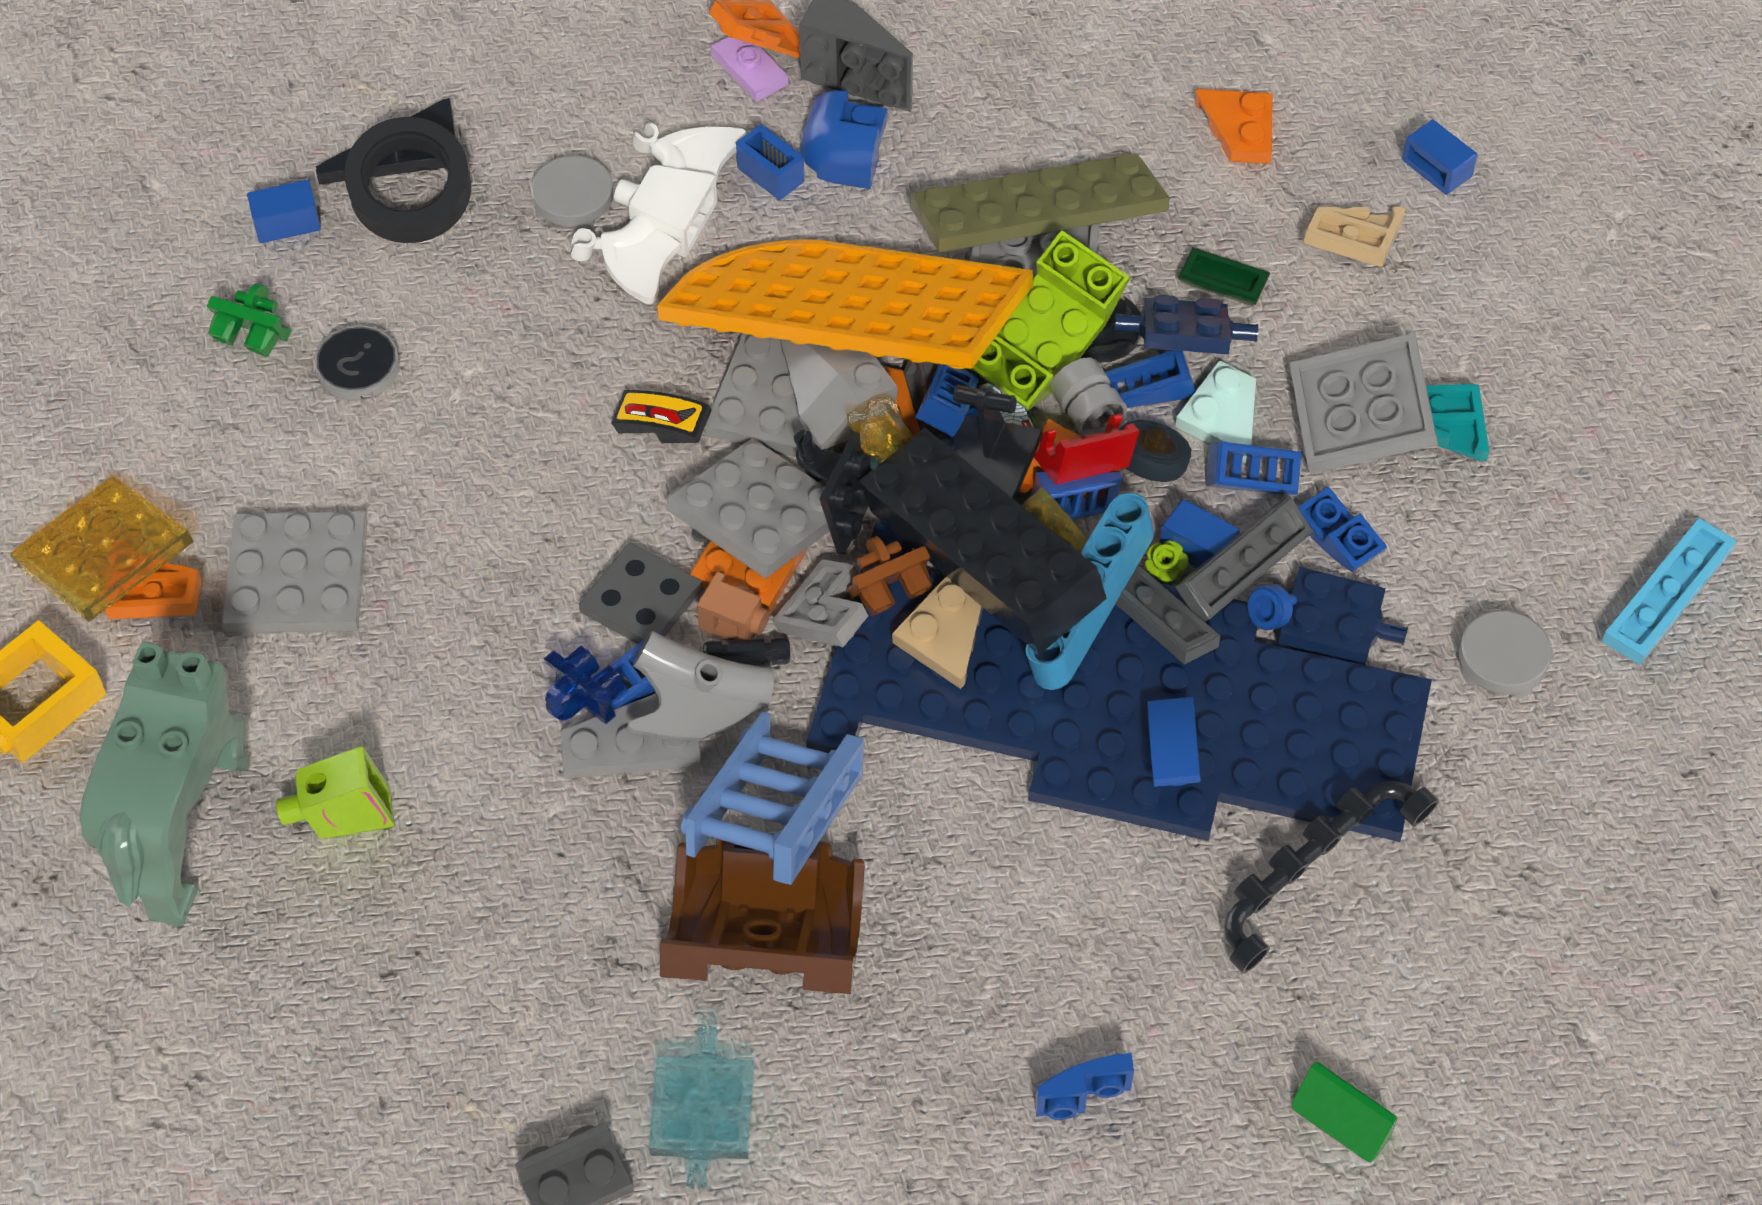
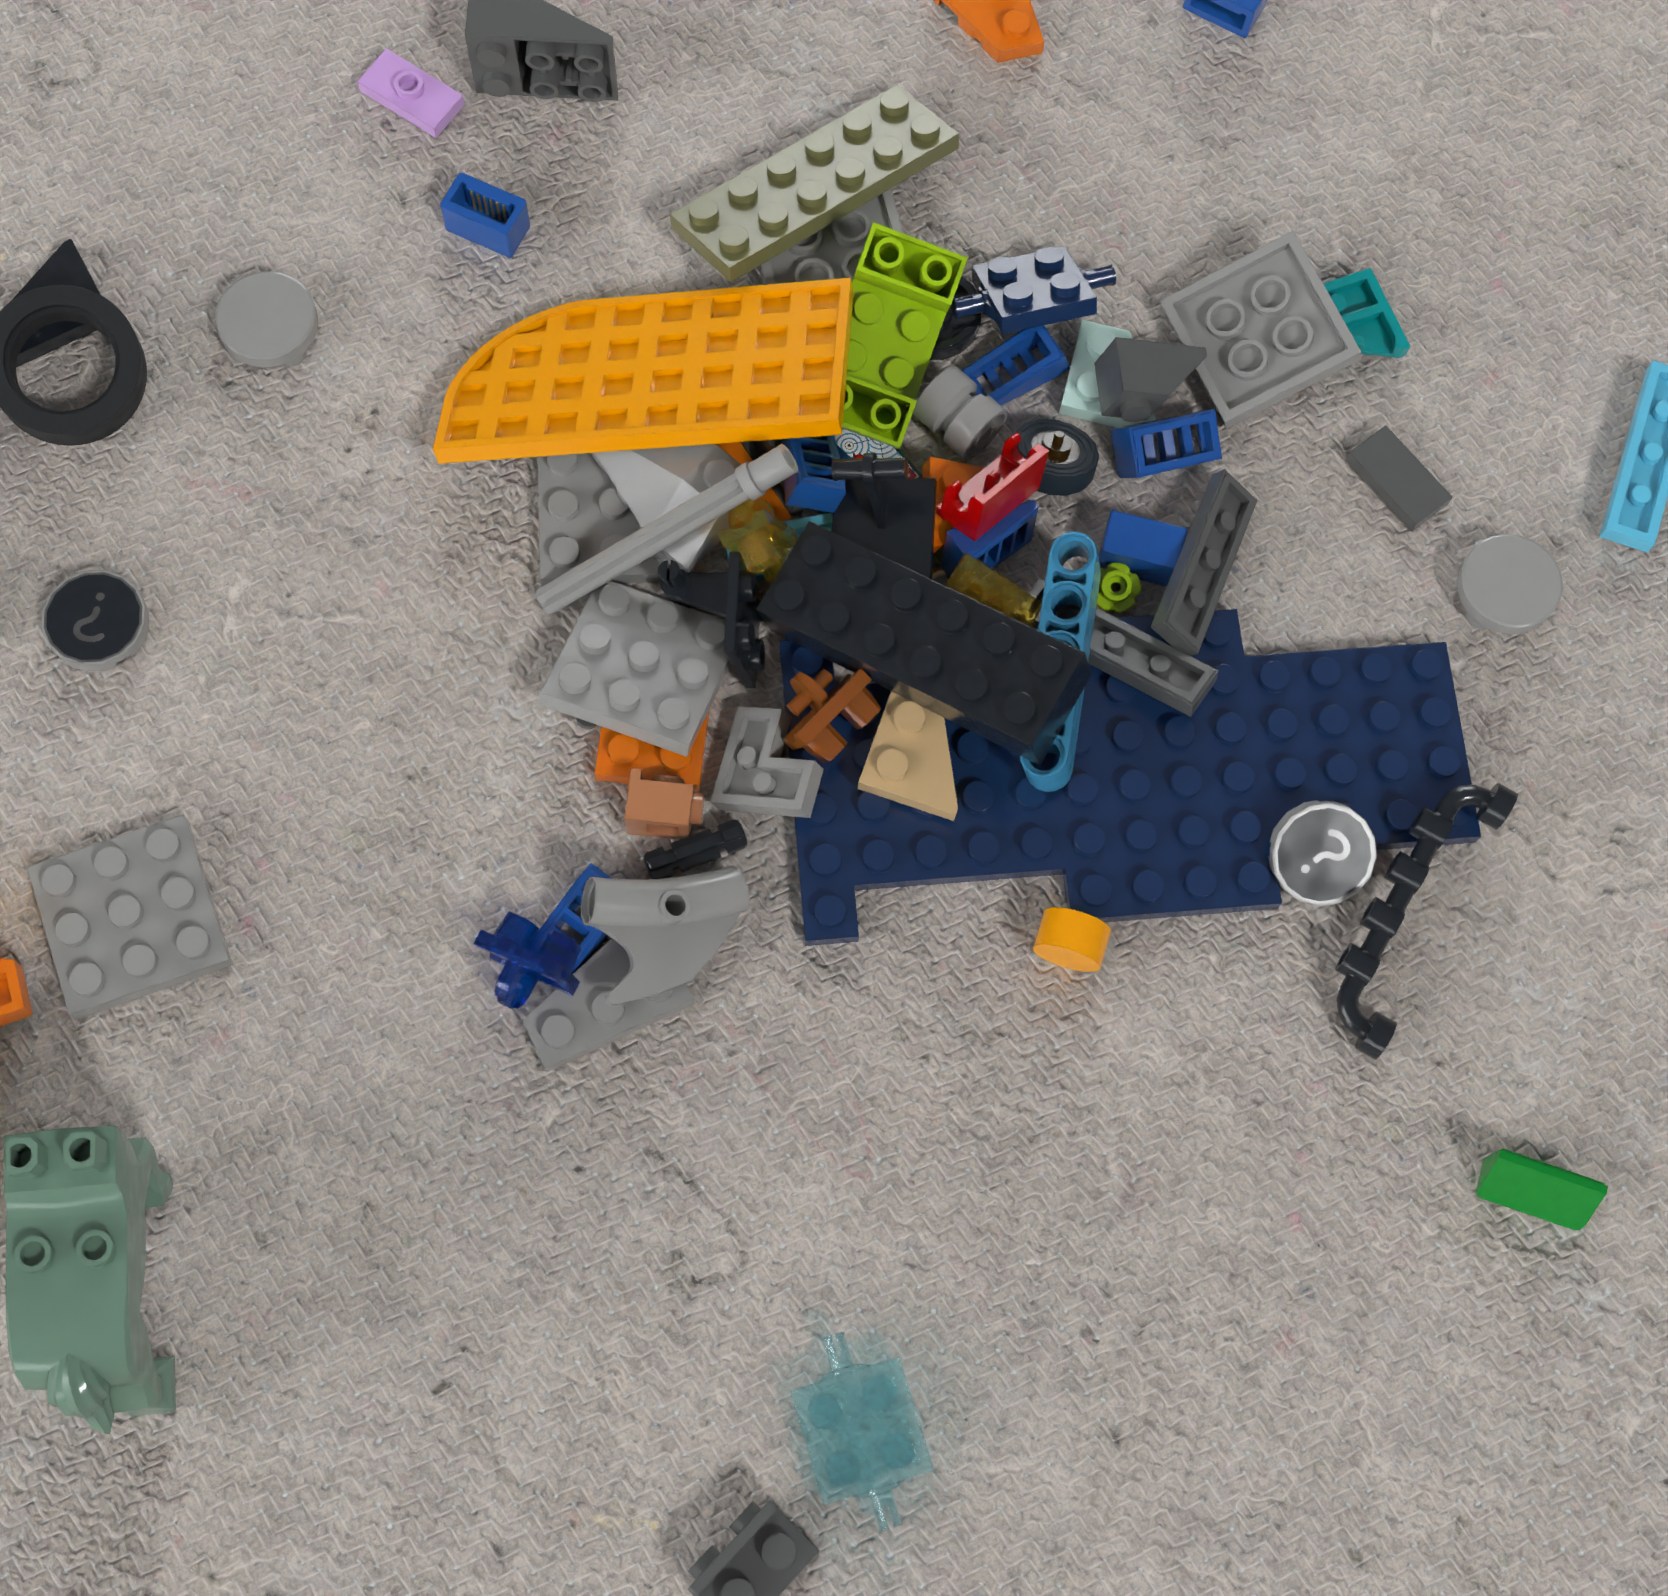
camera: 25 degrees left, 15 degrees up
lime torso [276,746,395,839] -> none
white torso [571,123,746,304] -> none
dark grey tile [579,542,703,644] -> none
slope [611,390,711,444] -> none
reddish brown piece [660,833,865,994] -> none
medium blue fence [681,711,864,885] -> none
orange wing [709,0,800,59] -> none
blue brick [800,91,888,189] -> none
blue slope [1035,1053,1134,1120] -> none
blue slope [1147,697,1201,787] -> none
dark green tile [1178,247,1270,306] -> none
blue tile [1247,584,1298,630] -> none
dark blue plate [1278,567,1408,665] -> none
blue slope [1298,487,1387,572] -> none
tan wing [1304,207,1406,268] -> none
none -> light grey axle [536,444,798,614]
none -> light orange piece [1033,907,1112,972]
none -> dark grey slope [1094,337,1207,422]
none -> tile [1268,800,1377,907]
none -> dark grey tile [1345,425,1453,532]

